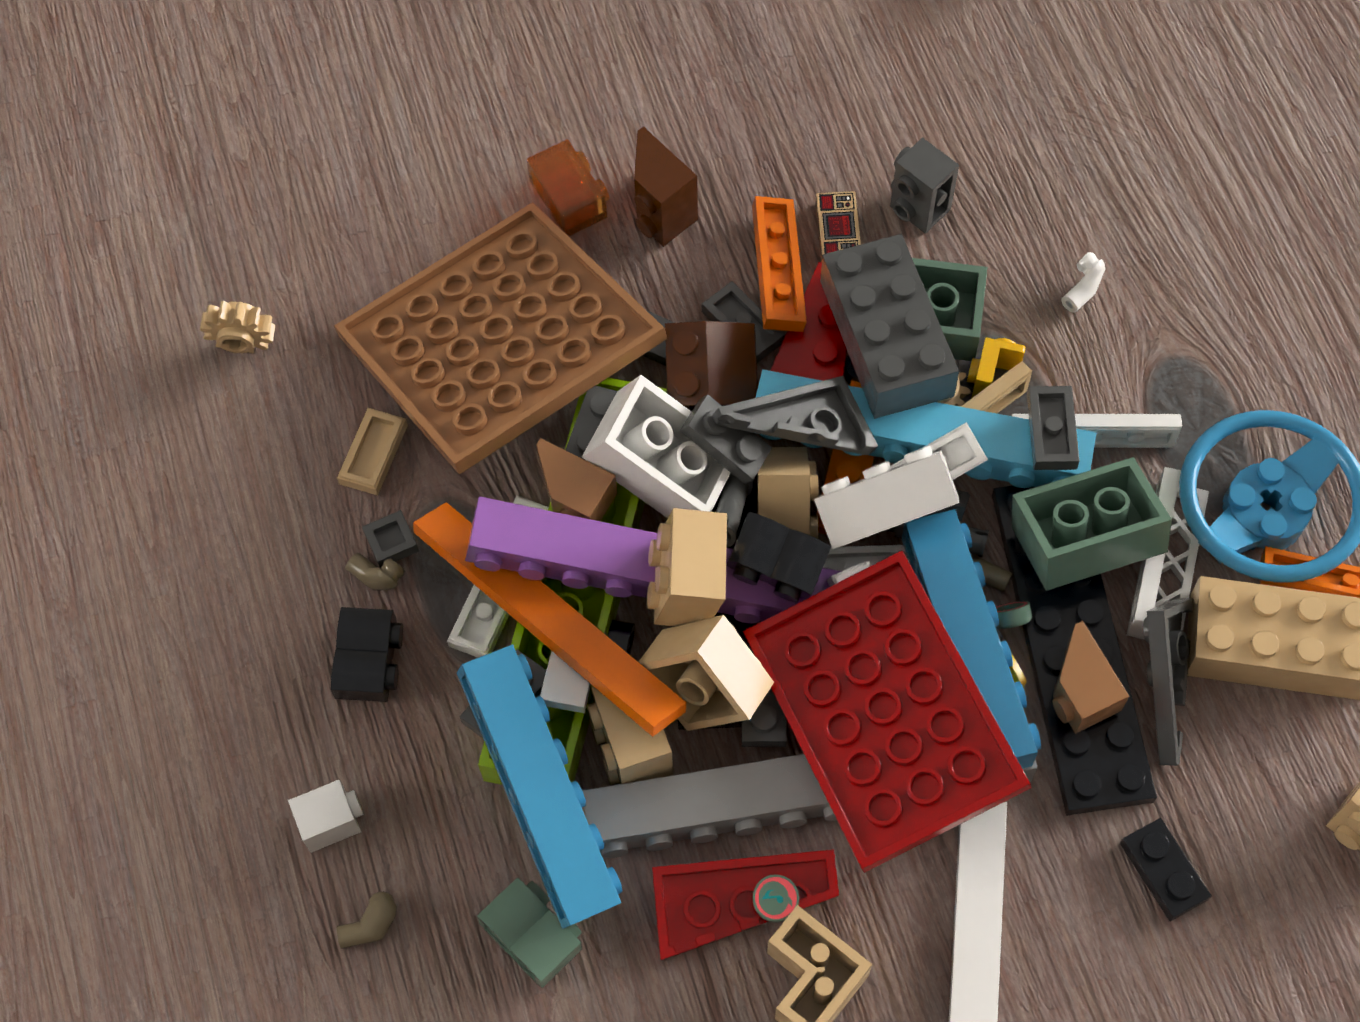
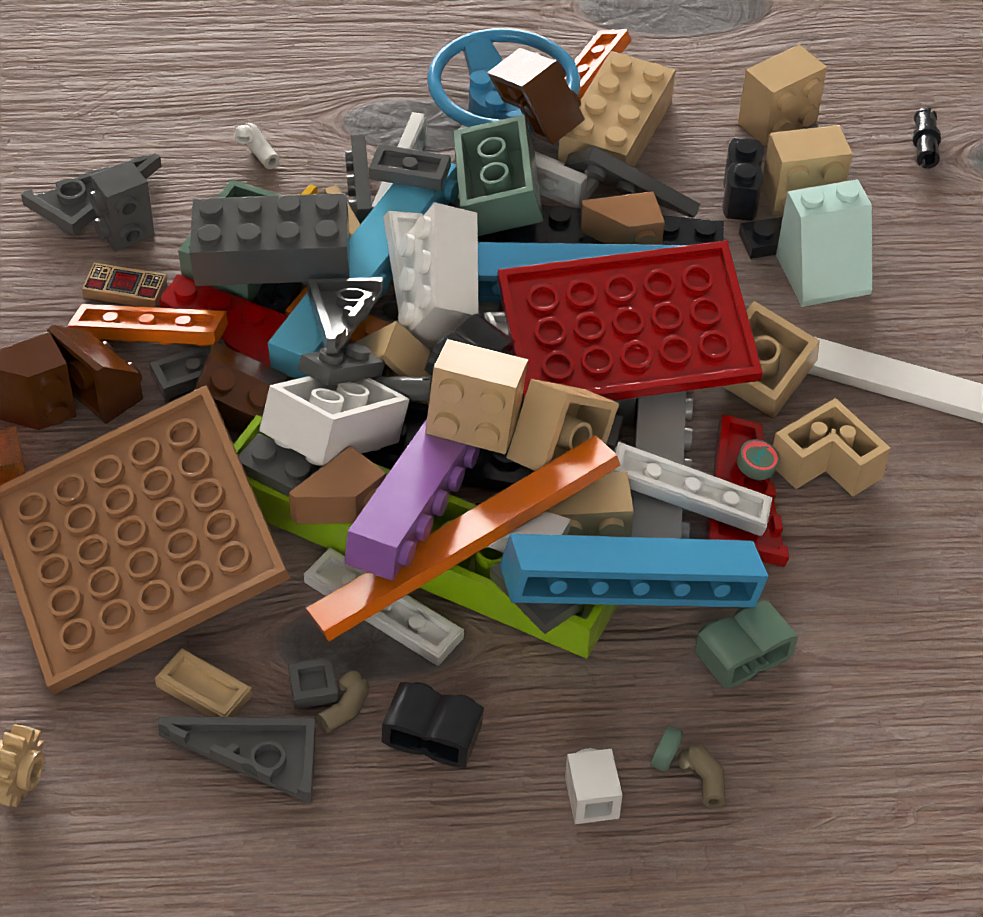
camera: 80 degrees left, 15 degrees down
none -> dark grey wing [21,153,162,235]
none -> reddish brown slope [46,325,143,424]
none -> dark grey wing [158,717,316,802]
none -> dark grey plate [345,134,372,225]
none -> reddish brown brick [487,48,585,145]
none -> white tile [610,442,772,536]
none -> sand green tile [650,725,684,772]
none -> black brick [722,138,764,221]
none -> tan brick [722,301,820,419]
none -> tan brick [761,125,852,216]
none -> light aqua slope [776,179,872,307]

